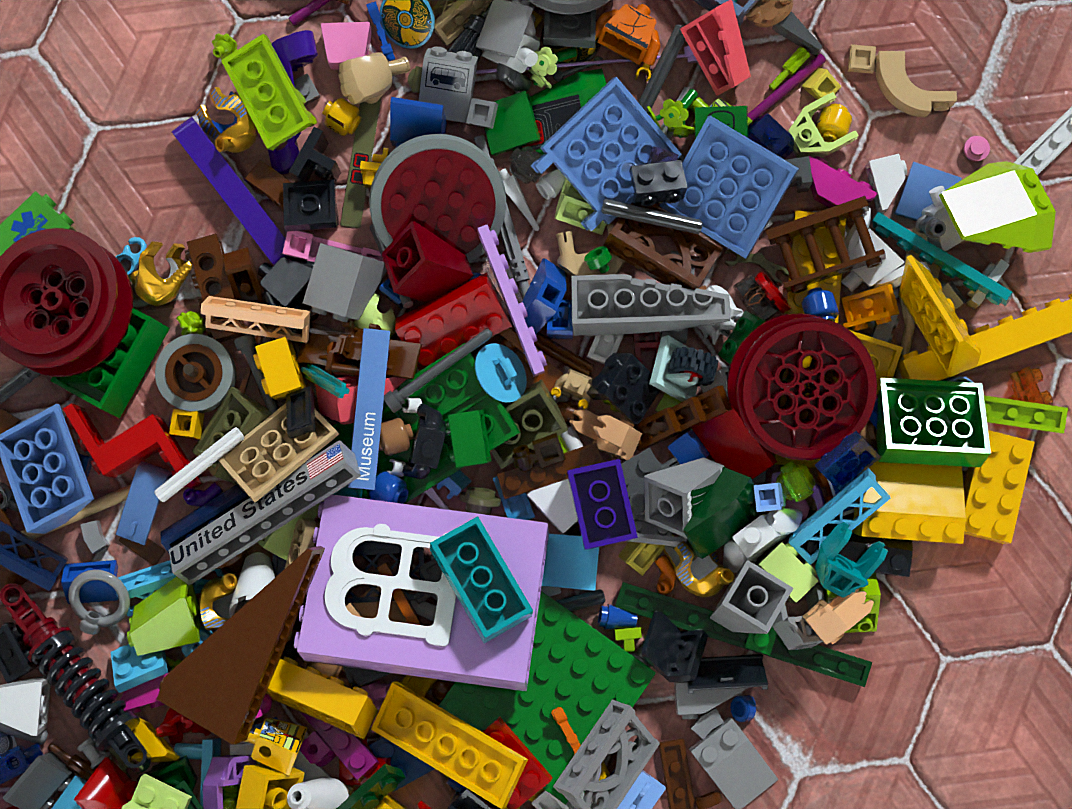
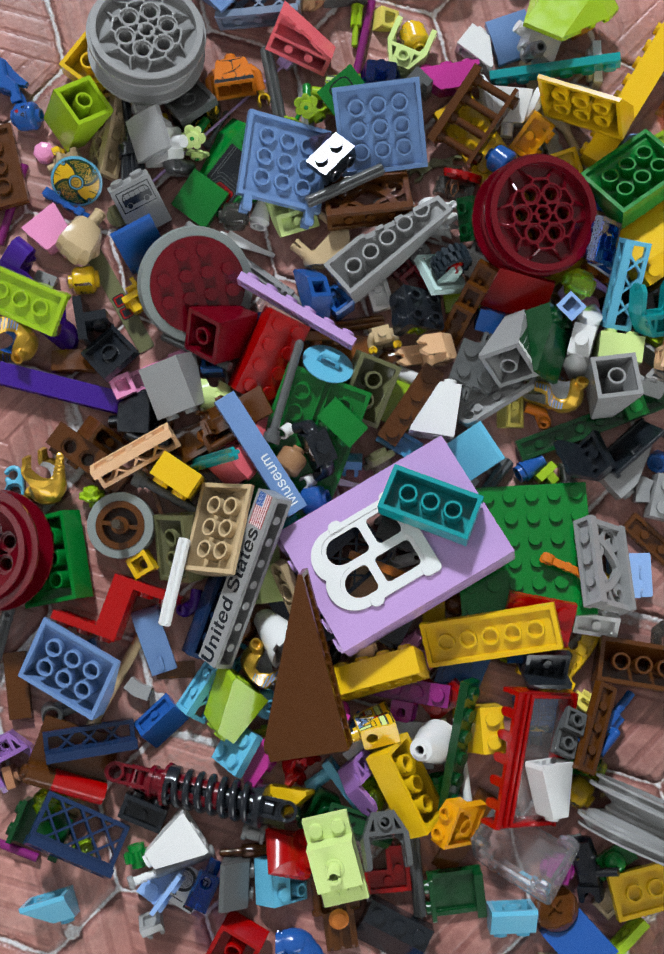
camera: 40 degrees left, 0 degrees up
light grey piece [68,570,130,635] -> none
black tile [286,386,316,439] -> none
light grey tile [466,98,498,129] -> none
dark brown plate [512,433,566,471] -> none
dark purple brick [567,459,638,550] -> none
green tile [584,246,612,273] -> none

